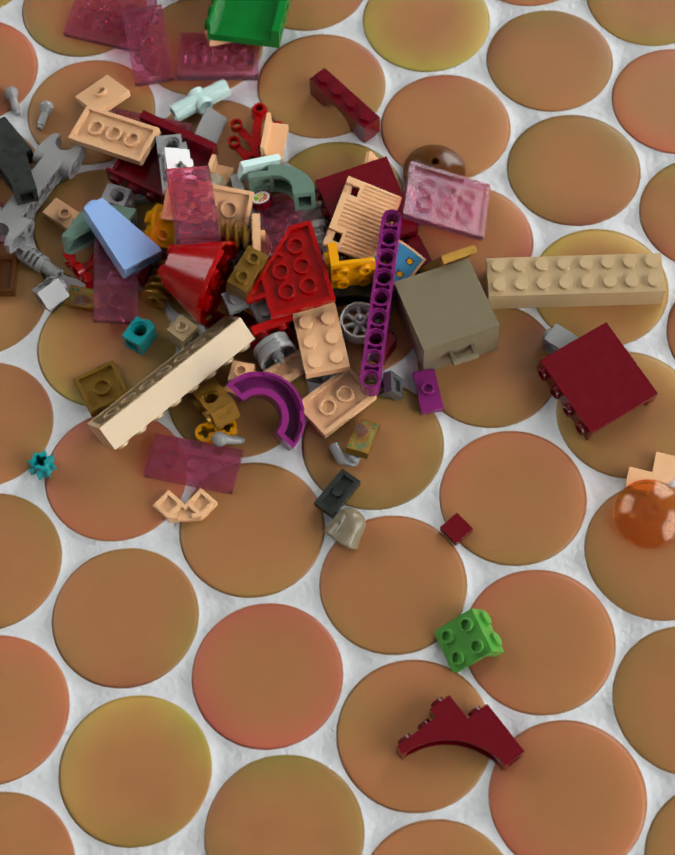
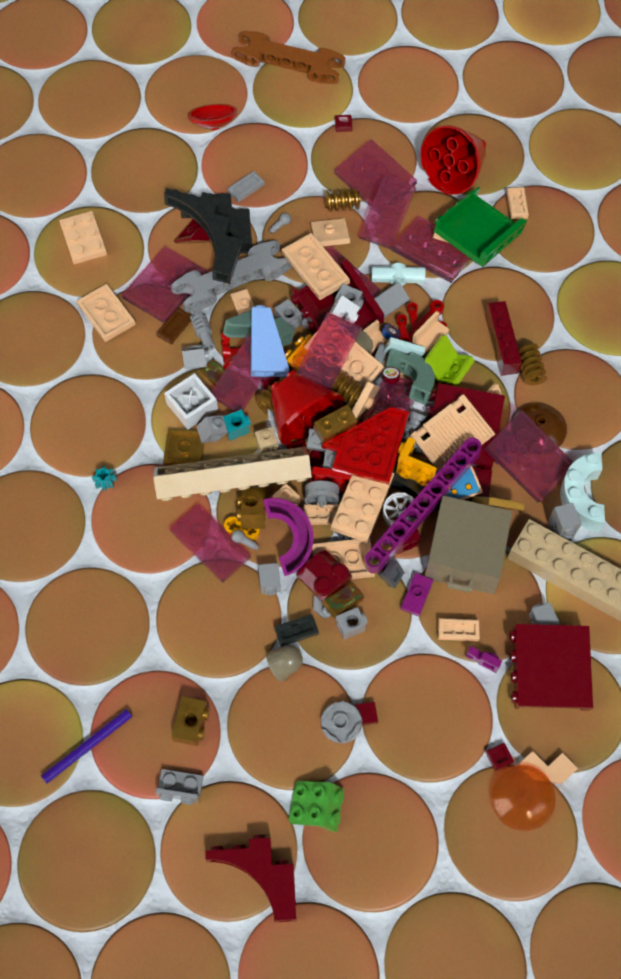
camera: 30 degrees right, 0 degrees up
light grey piece [4,86,21,116] -> none
light nougat tile [152,488,218,523] -> none
none -> dark purple piece [41,709,132,784]
none -> light grey bracket [155,769,204,805]
none -> white brick [164,373,218,430]
none -> pearl gold brick [171,696,210,746]
none -> light grey brick [196,415,228,443]
none -> light grey brick [258,563,281,595]
none -> dark red slope [296,550,352,602]
none -> light grey tile [321,701,363,744]
none -> pearl gold piece [325,188,360,212]
none -> light grey brick [335,607,368,640]
none -> tile [381,324,400,340]
none -> lime bracket [425,335,475,386]
none -> light nougat plate [438,618,480,641]
none -> magenta plate [466,646,502,673]
none -> dark red tile [485,742,514,771]
none -> pearl gold piece [519,343,548,385]
none -> light grey brick [547,502,581,541]
none -> light aqua brick [560,452,605,532]

